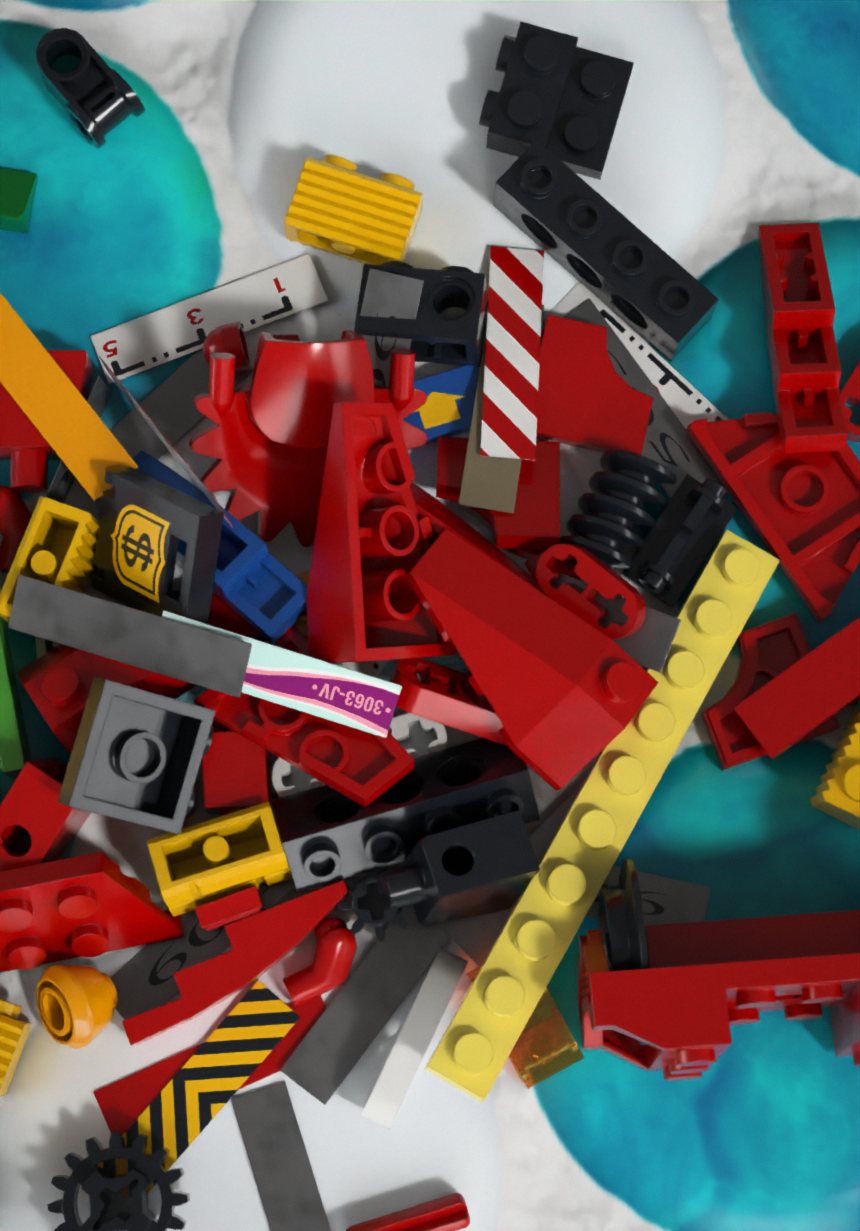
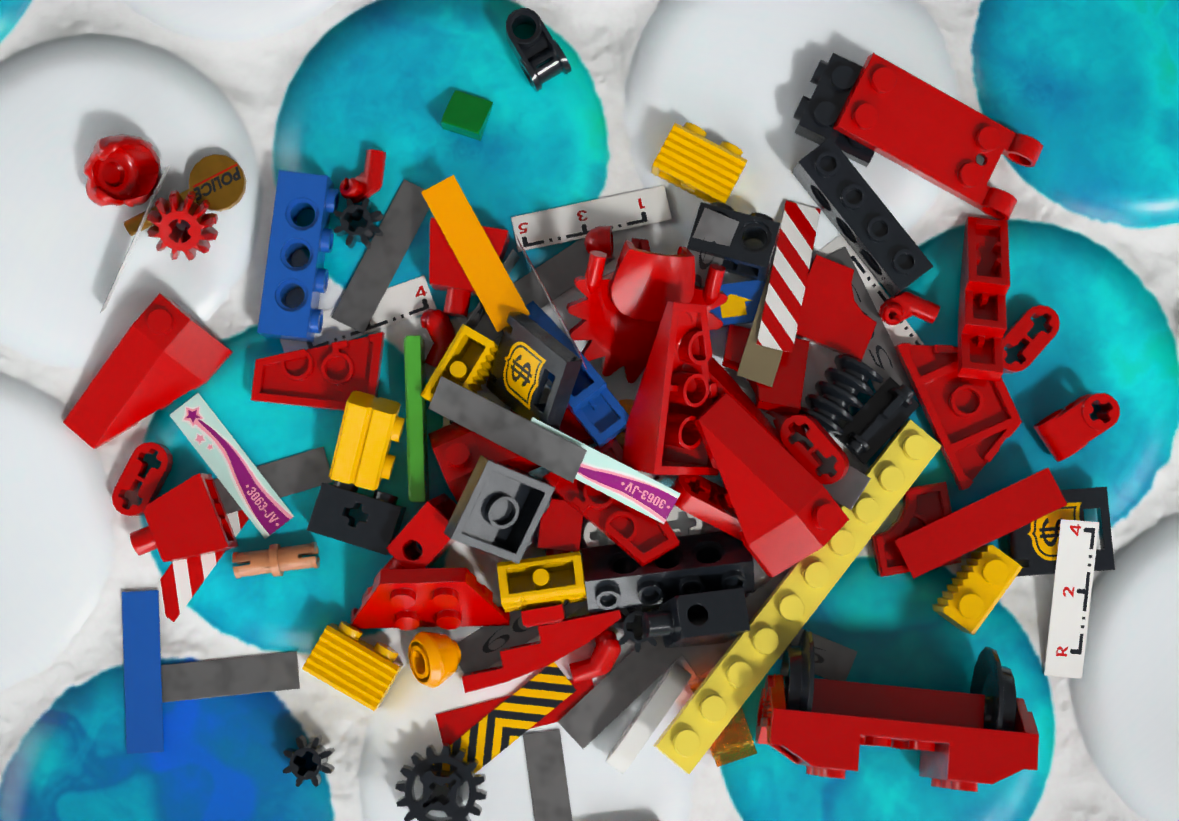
camera: 15 degrees right, 5 degrees up
none -> red hinge [833,53,1043,221]
none -> red arm [879,291,940,325]

